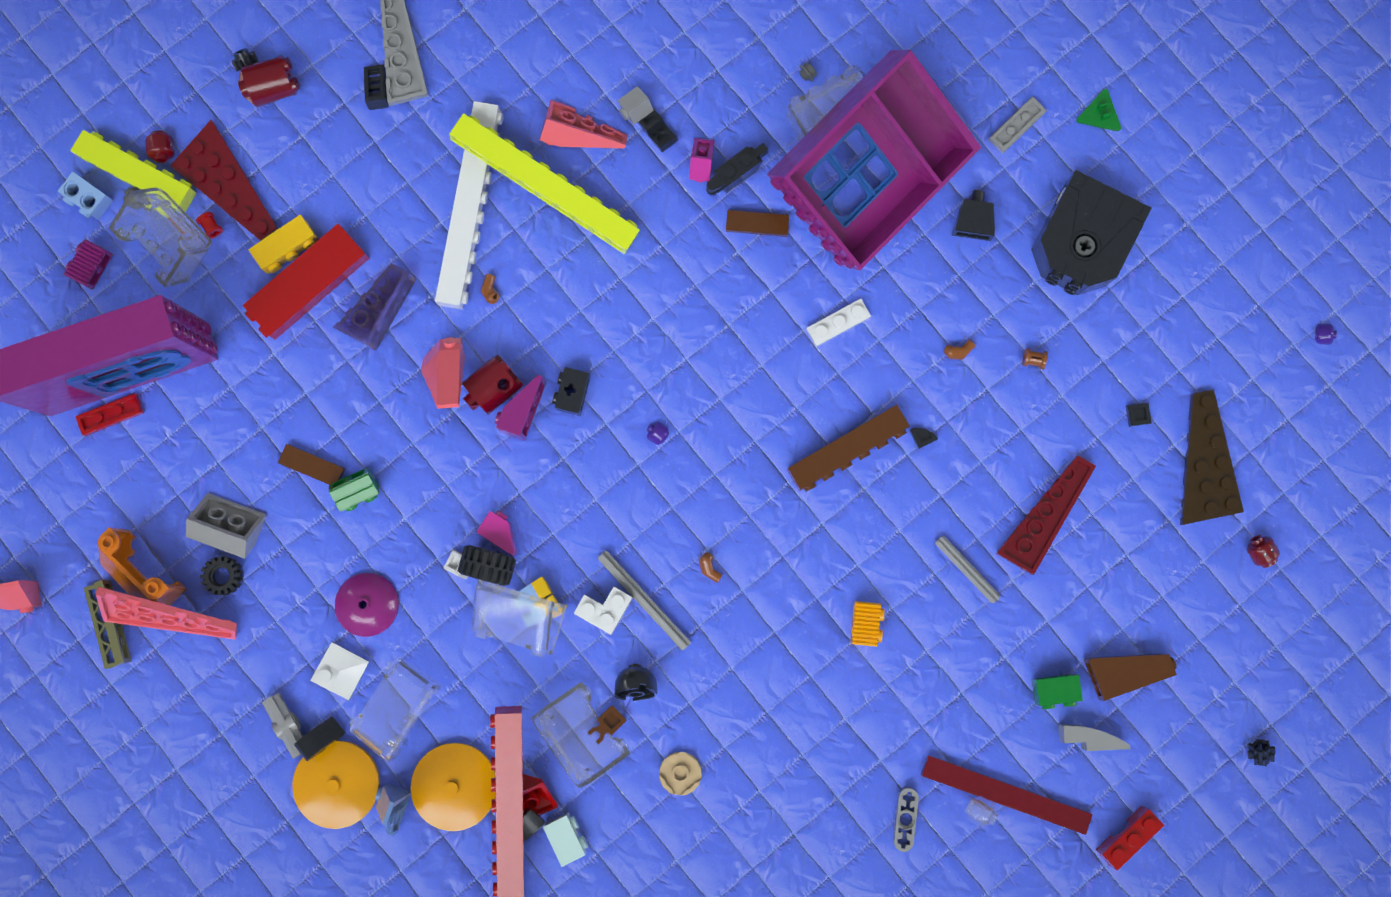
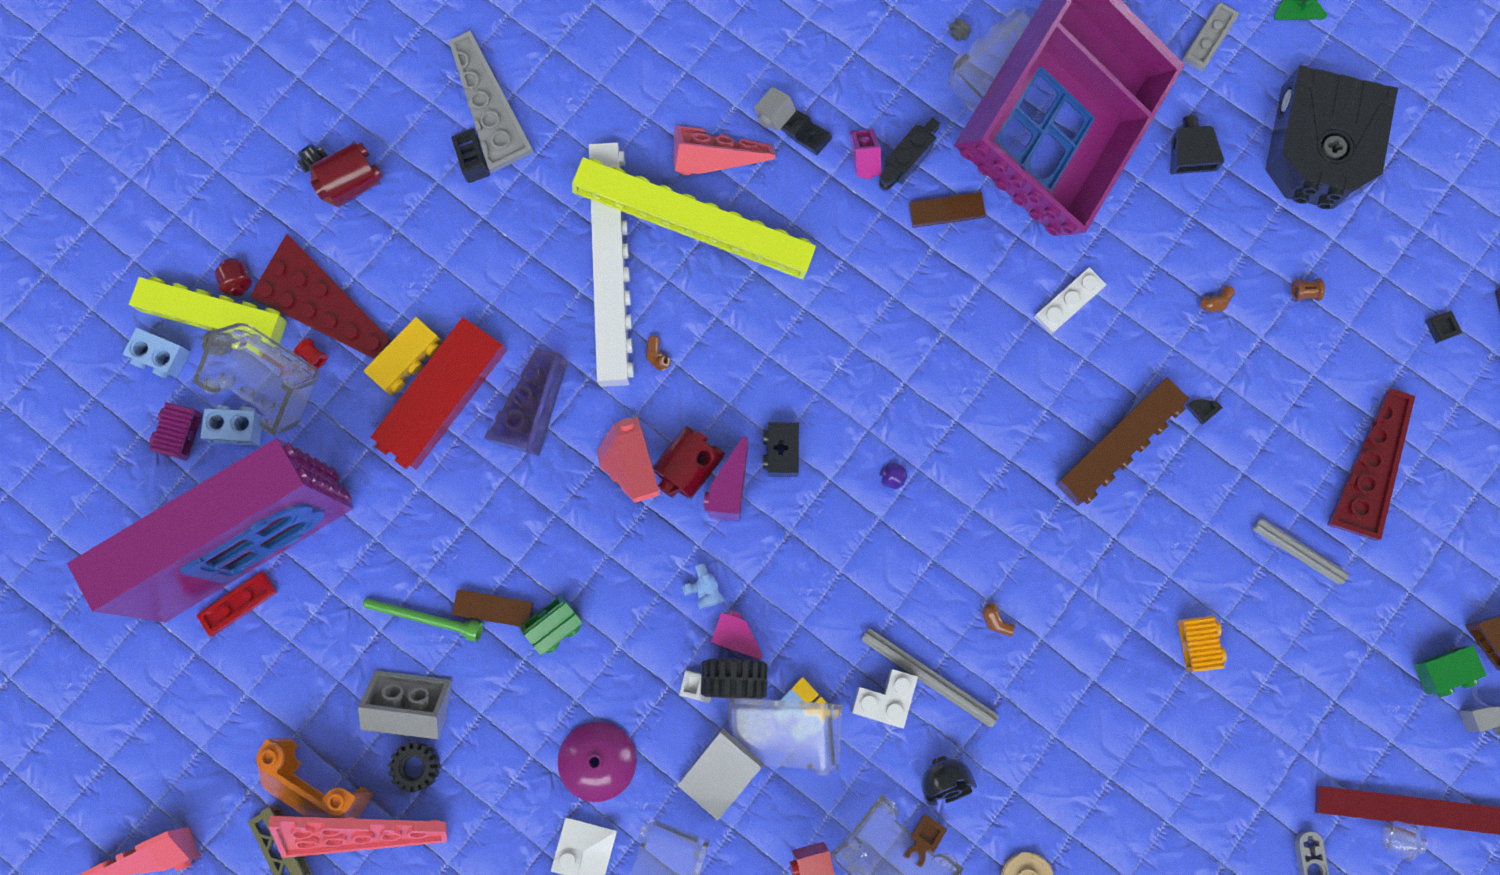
camera: 10 degrees left, 5 degrees down
none -> light blue brick [200,405,263,446]
none -> bright green piece [362,598,483,643]
none -> light grey tile [677,729,764,821]
none -> light blue piece [682,563,724,610]

